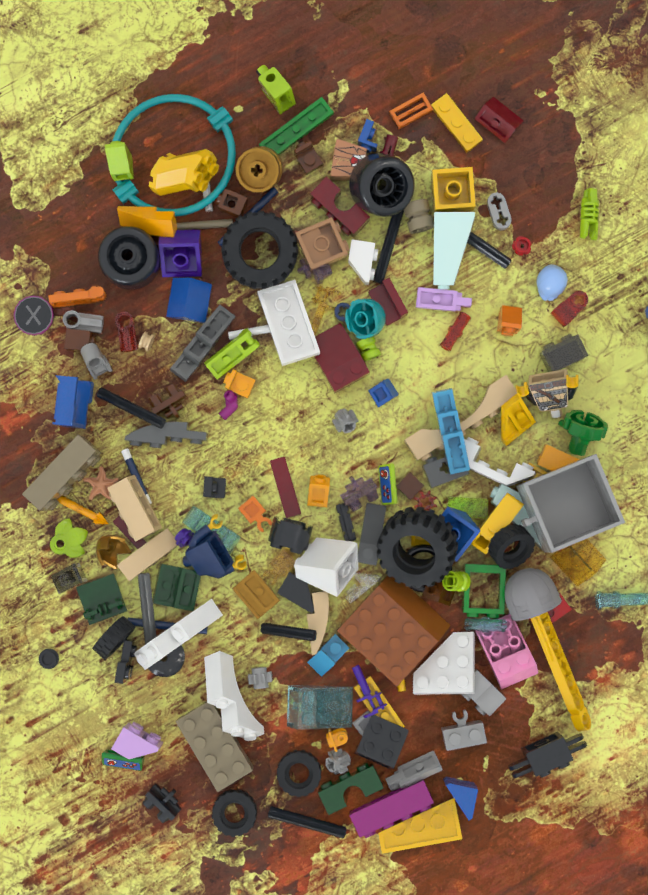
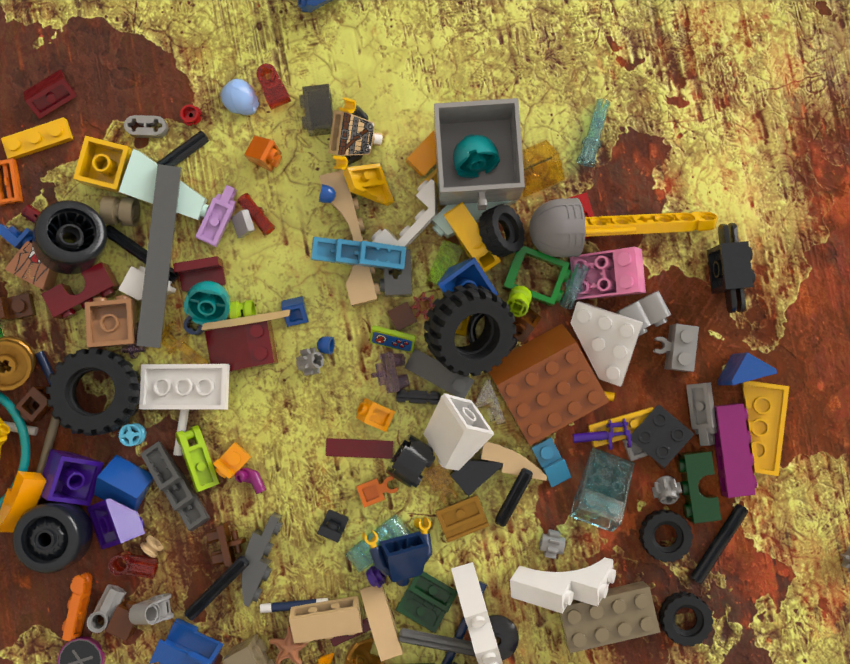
camera: 75 degrees left, 0 degrees up
light orange hinge [326,727,348,752] -> none
green piece [558,410,608,456] -> none
lime hinge [580,188,599,240] -> none
none -> slope [87,498,145,550]
none -> medium azure wheel [119,423,146,446]
none -> dark grey tile [136,164,182,348]
none -> tan sticker [201,310,290,330]
none -> light grey tile [231,209,255,238]
none -> blue hinge [317,336,335,355]
none -> blue hinge [319,184,336,203]
none -> teal cylinder [453,134,500,178]

